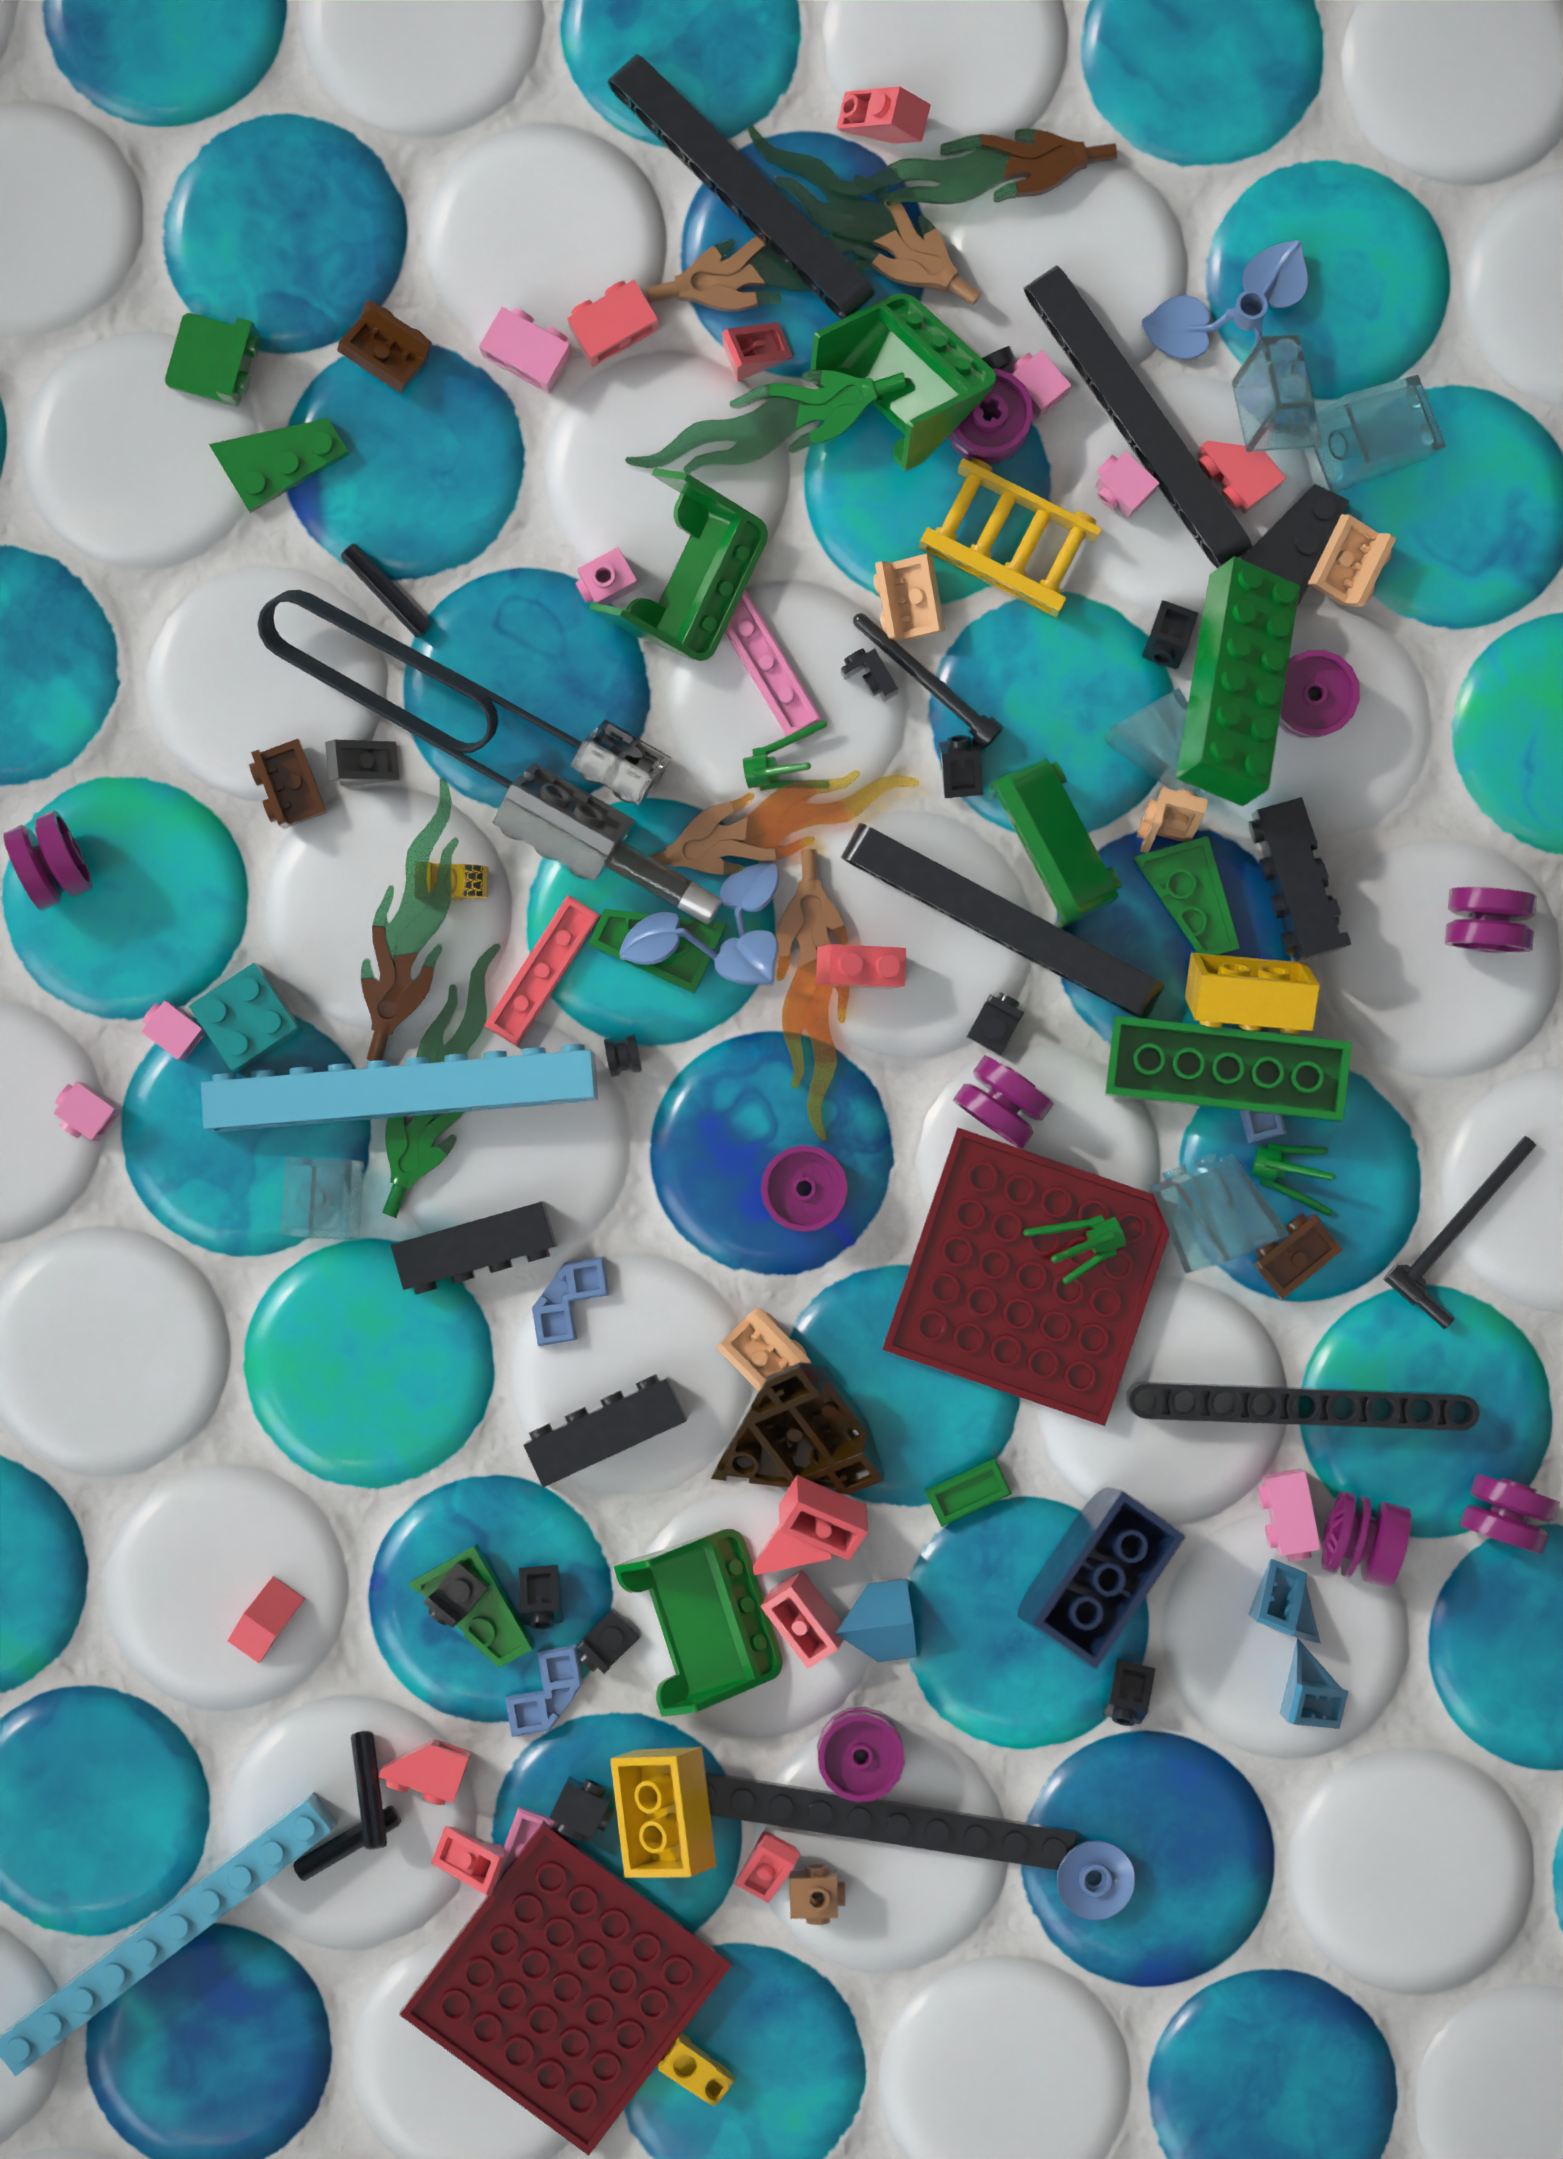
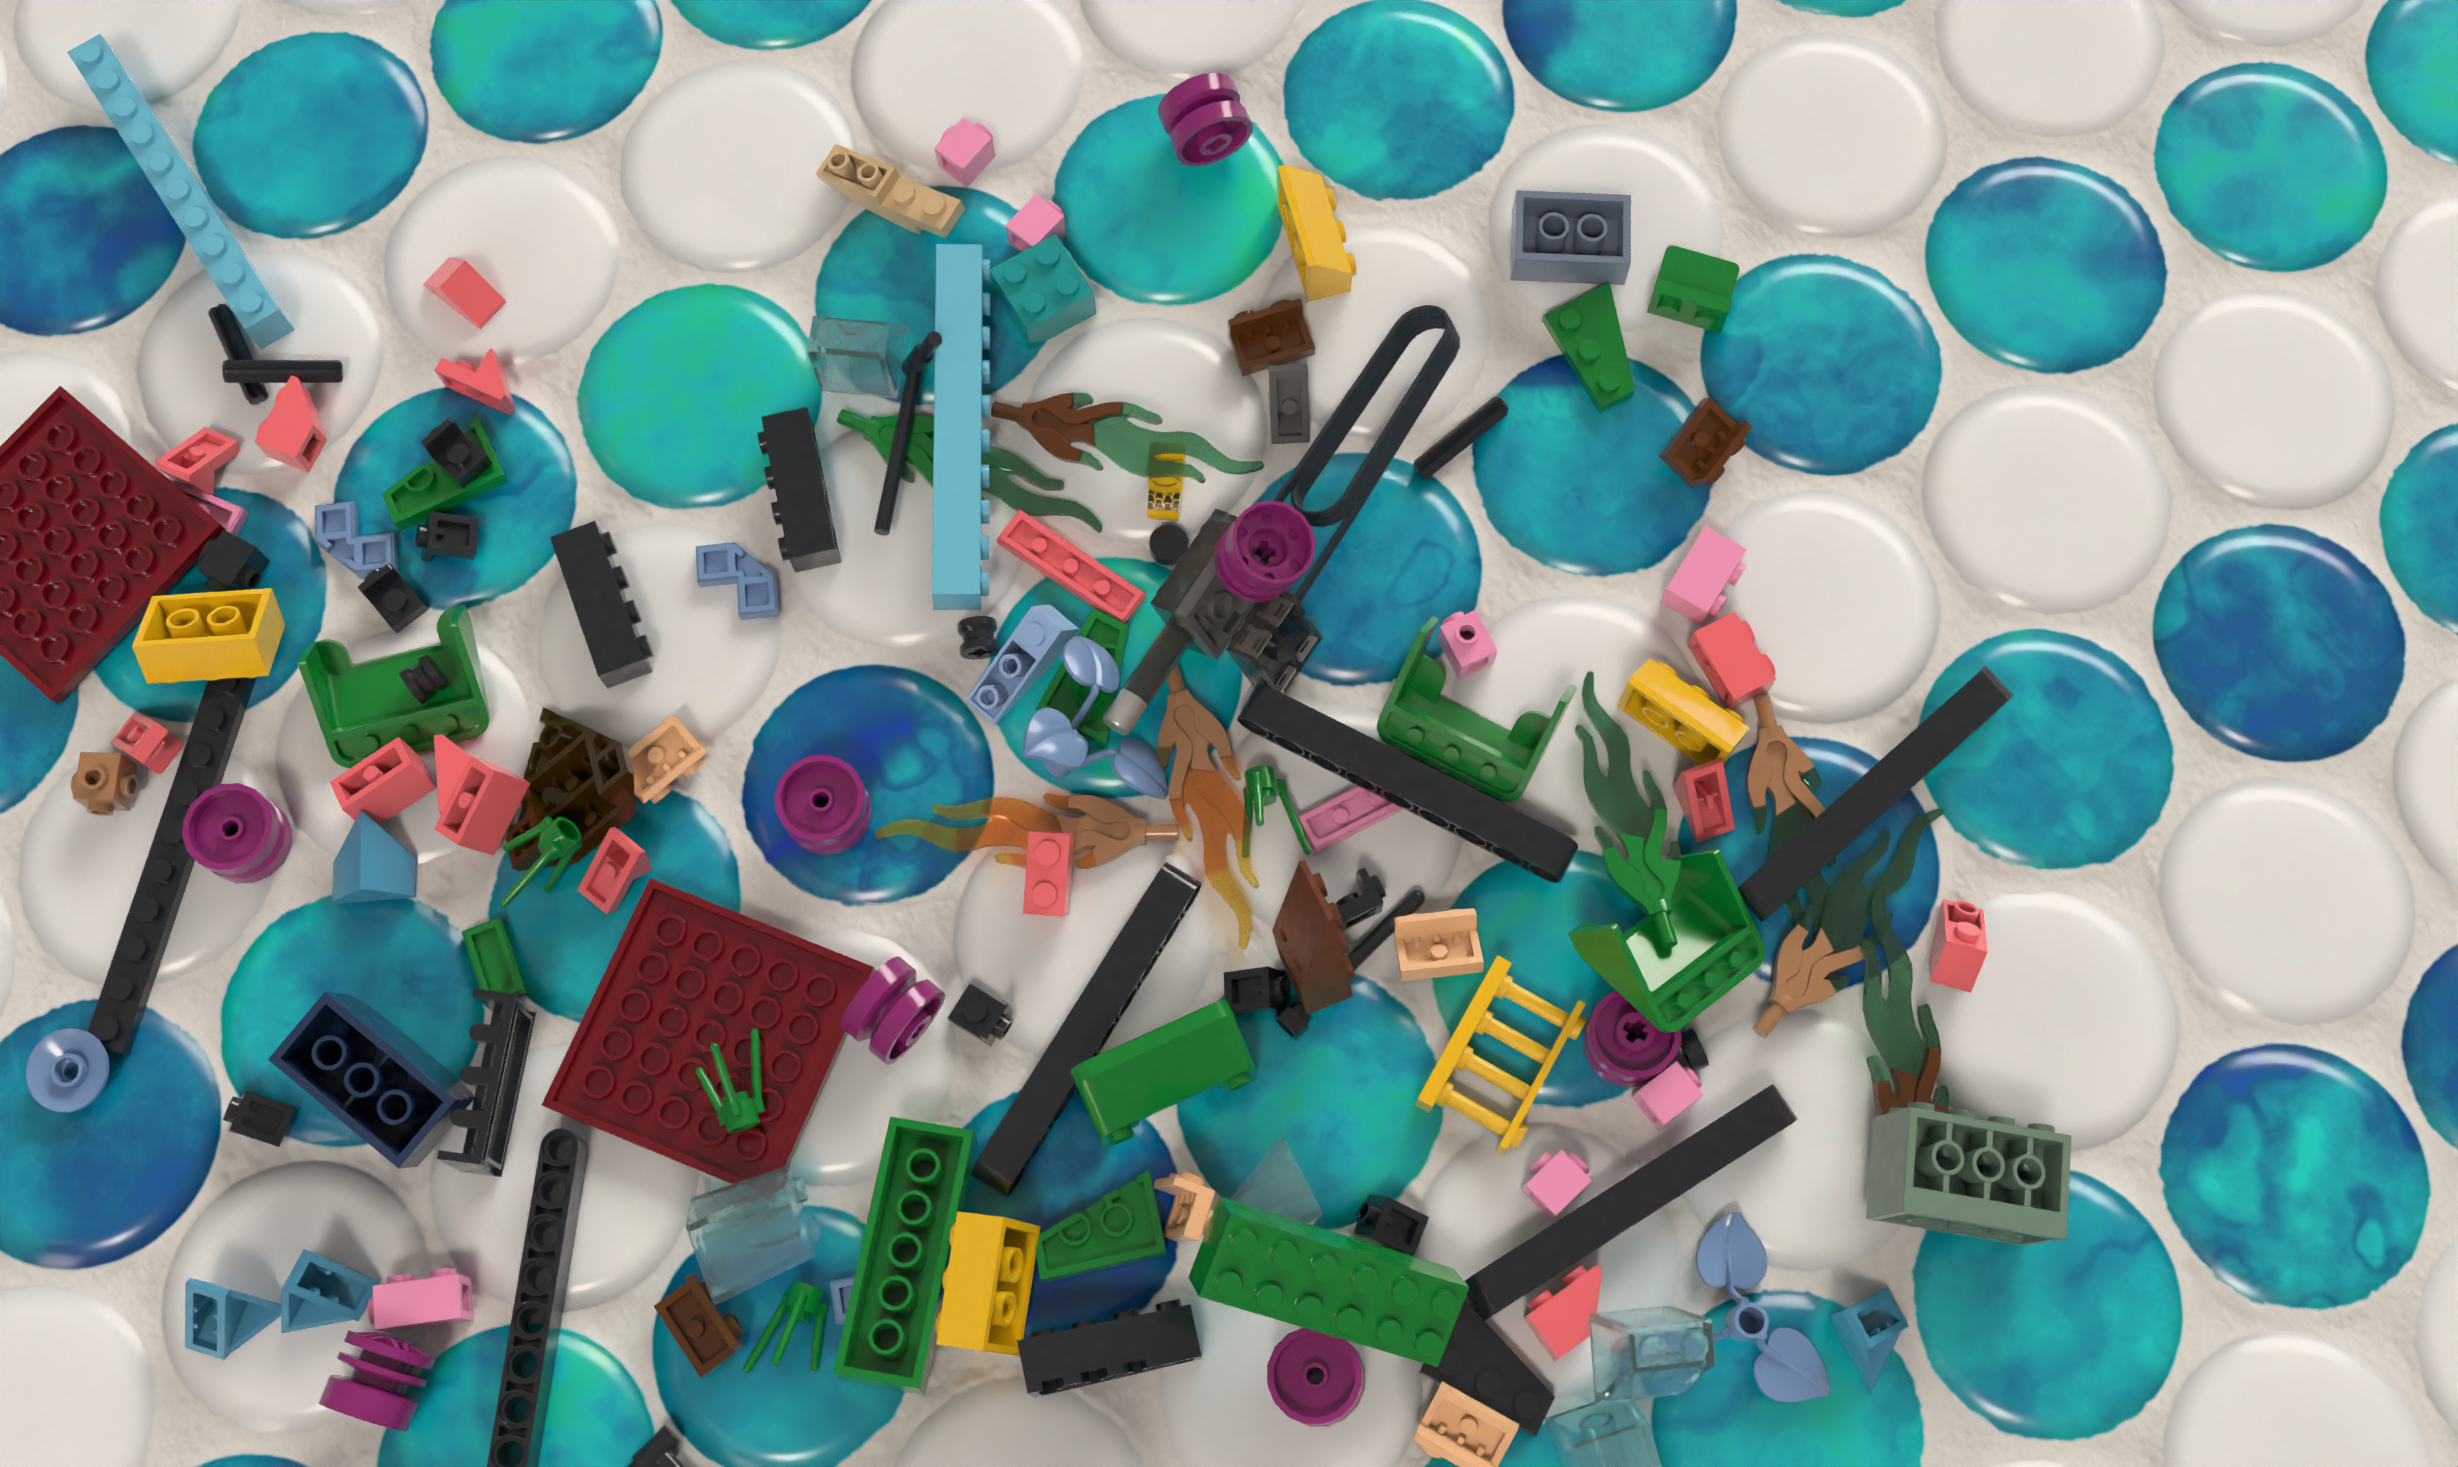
camera: 95 degrees right, 15 degrees down
none -> black wheel [399,654,450,704]
none -> coral slope [434,348,515,416]
none -> black window [437,988,536,1177]
none -> green plant [499,816,582,908]
none -> coral slope [577,826,652,915]
none -> tan slope [816,144,965,238]
none -> black bar [874,331,942,536]
none -> light blue slope [965,605,1079,725]
none -> black tile [1149,525,1188,566]
none -> magenta wheel [1214,500,1316,603]
none -> black beam [1237,684,1578,884]
none -> copper slope [1272,860,1355,1015]
none -> yellow slope [1277,165,1357,302]
none -> sand blue brick [1510,190,1631,285]
none -> yellow slope [1616,658,1749,765]
none -> dark azure slope [1828,1287,1909,1395]
none -> sand green brick [1866,1102,2072,1246]

